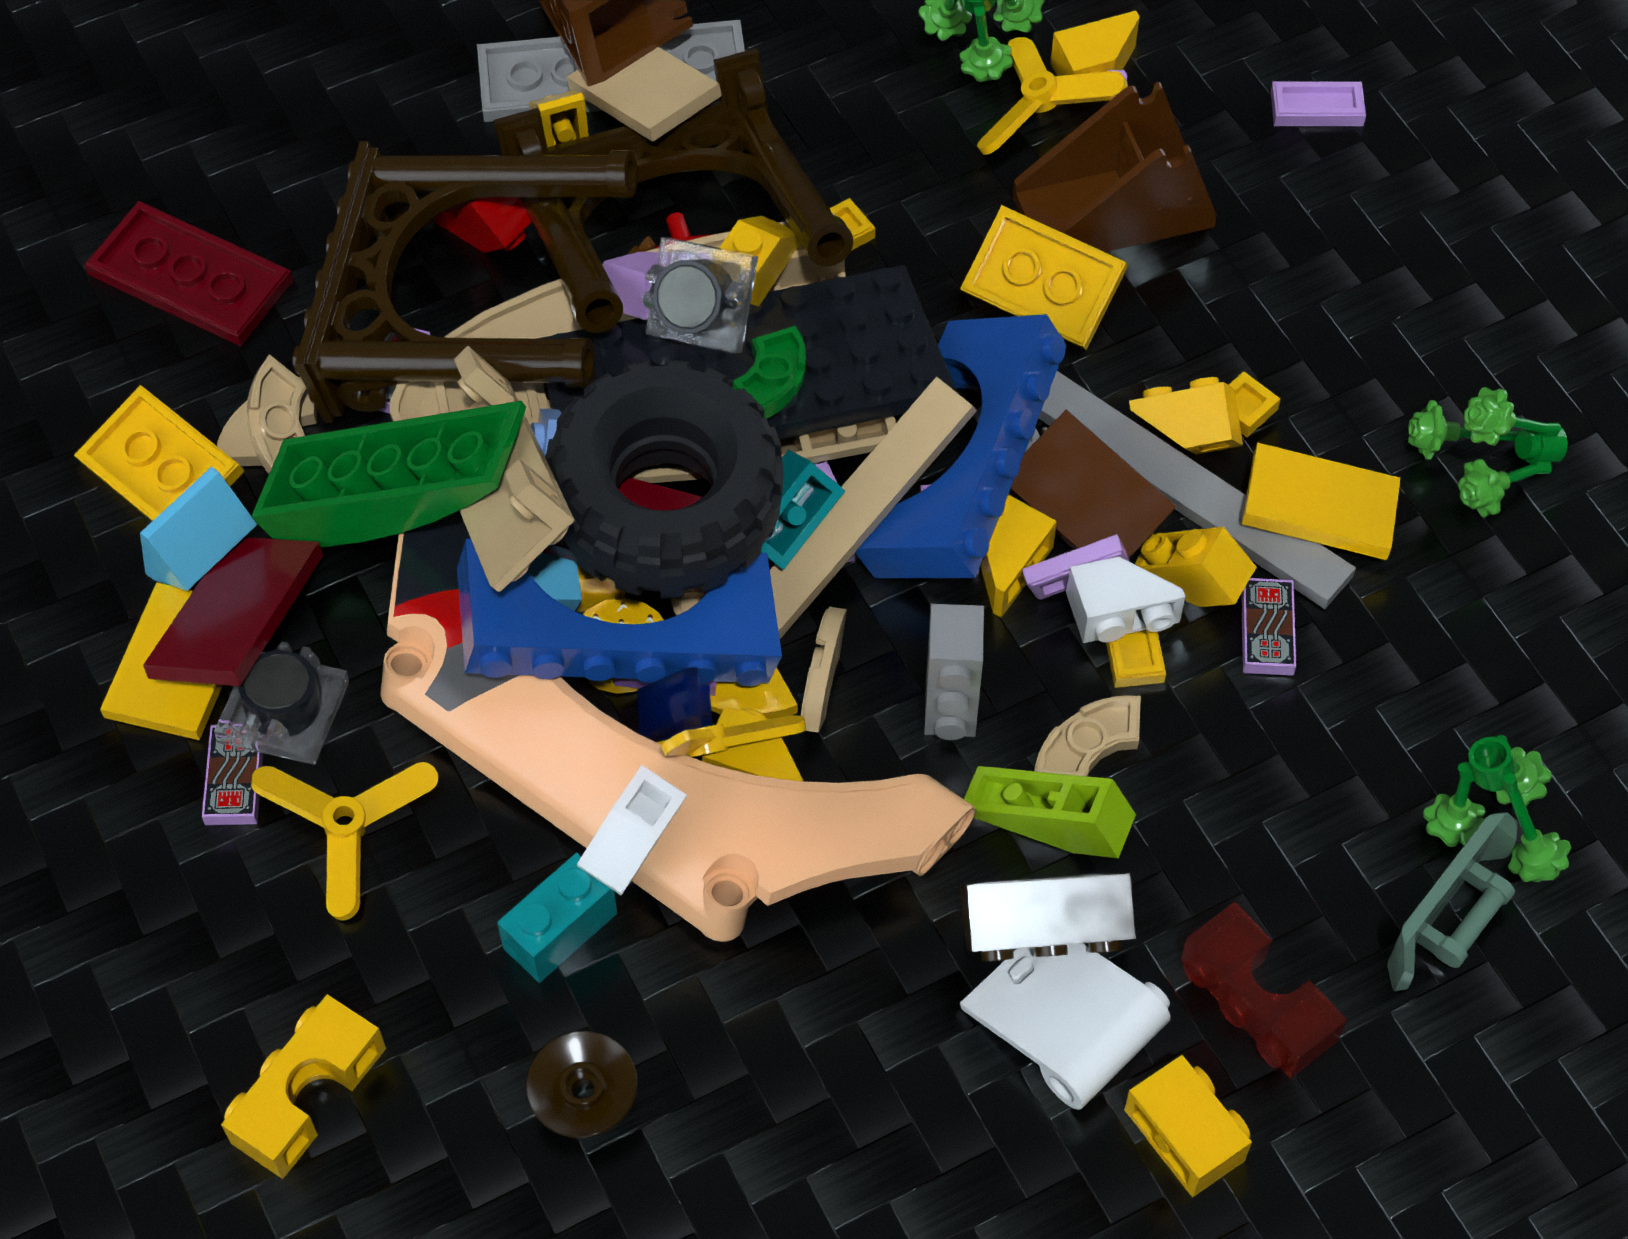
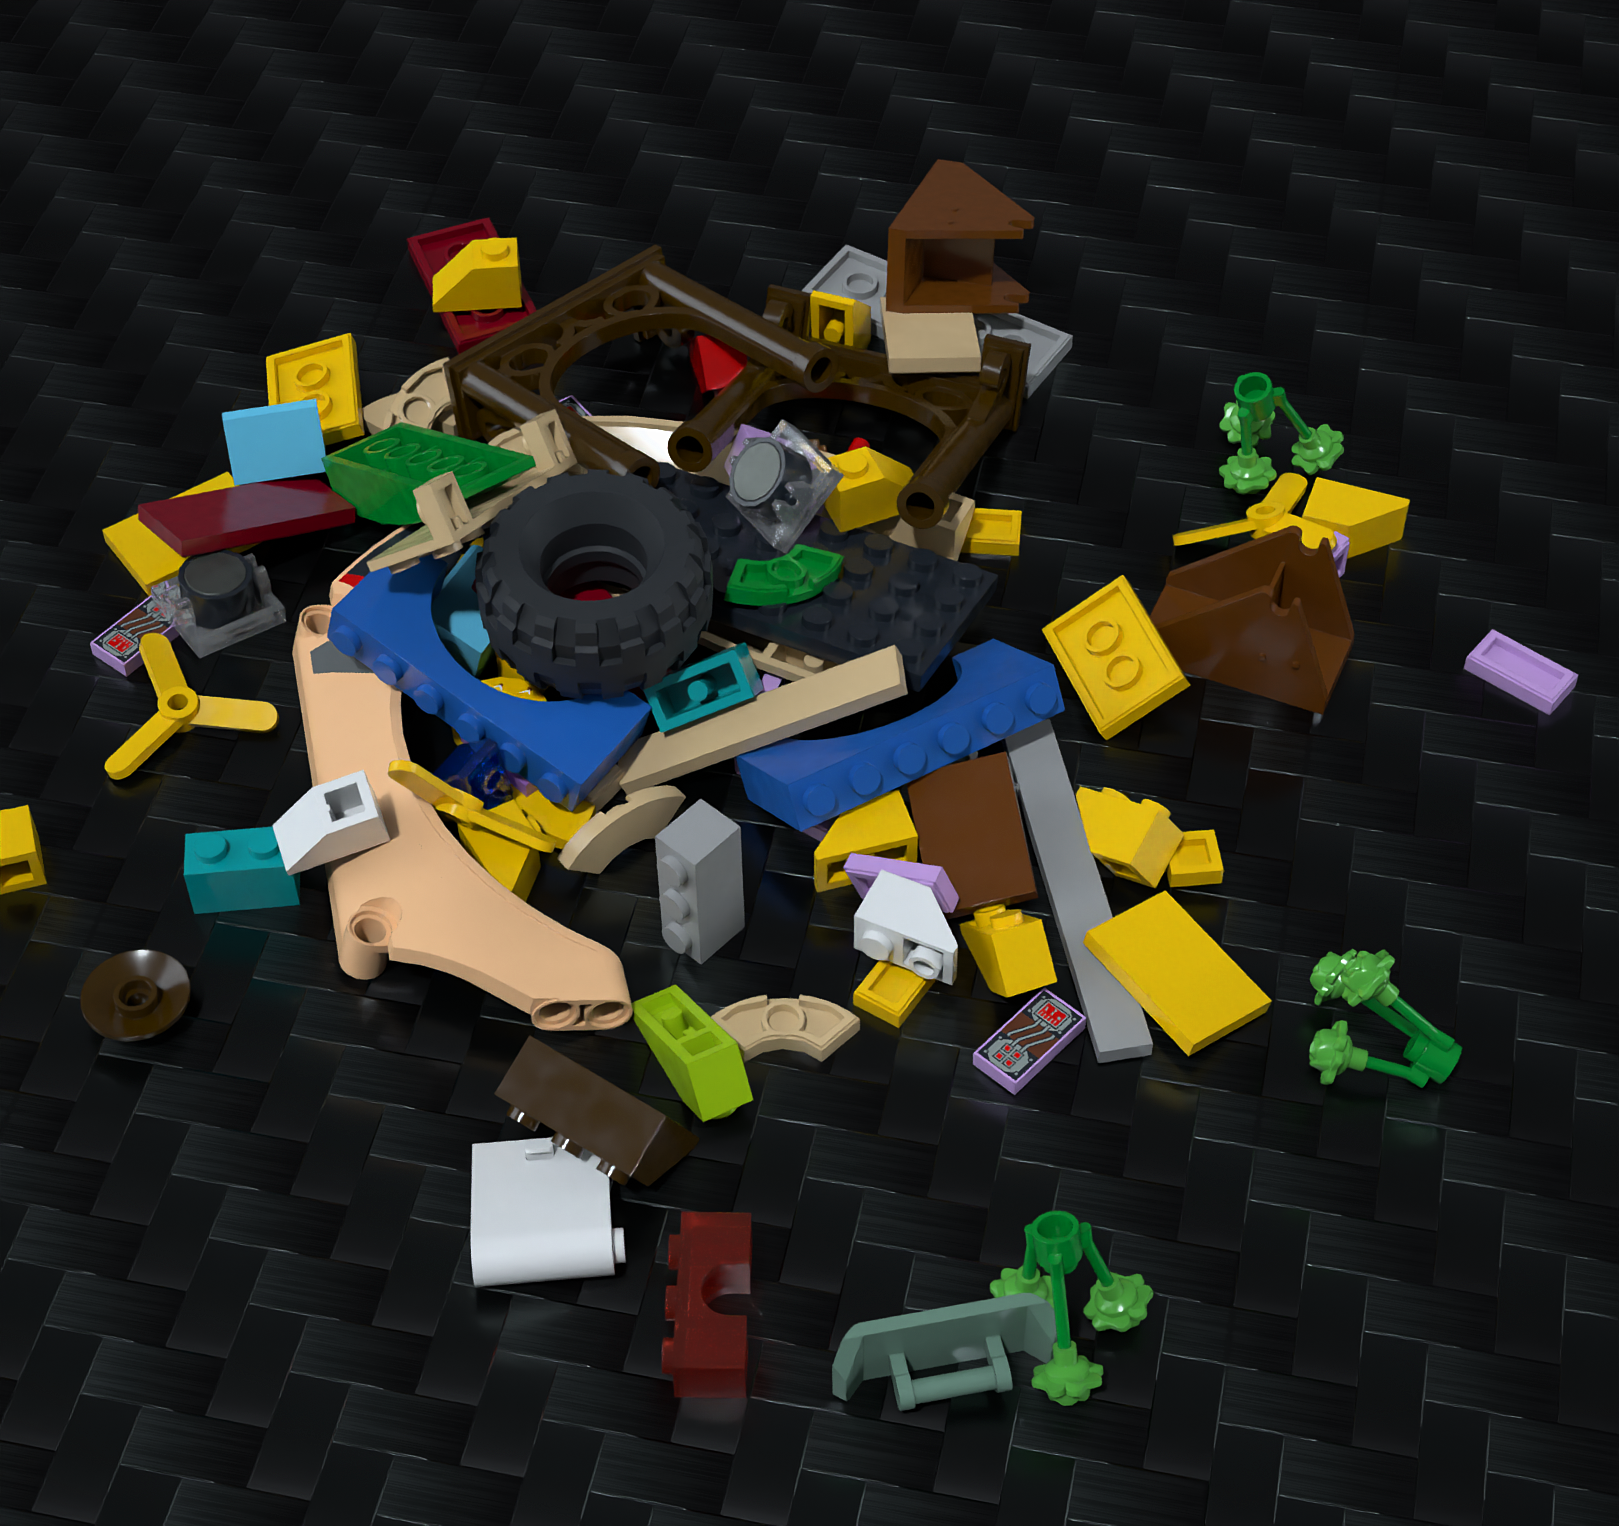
camera: 40 degrees right, 10 degrees down
yellow brick [1124,1055,1252,1198] -> none
none -> yellow slope [433,237,522,313]

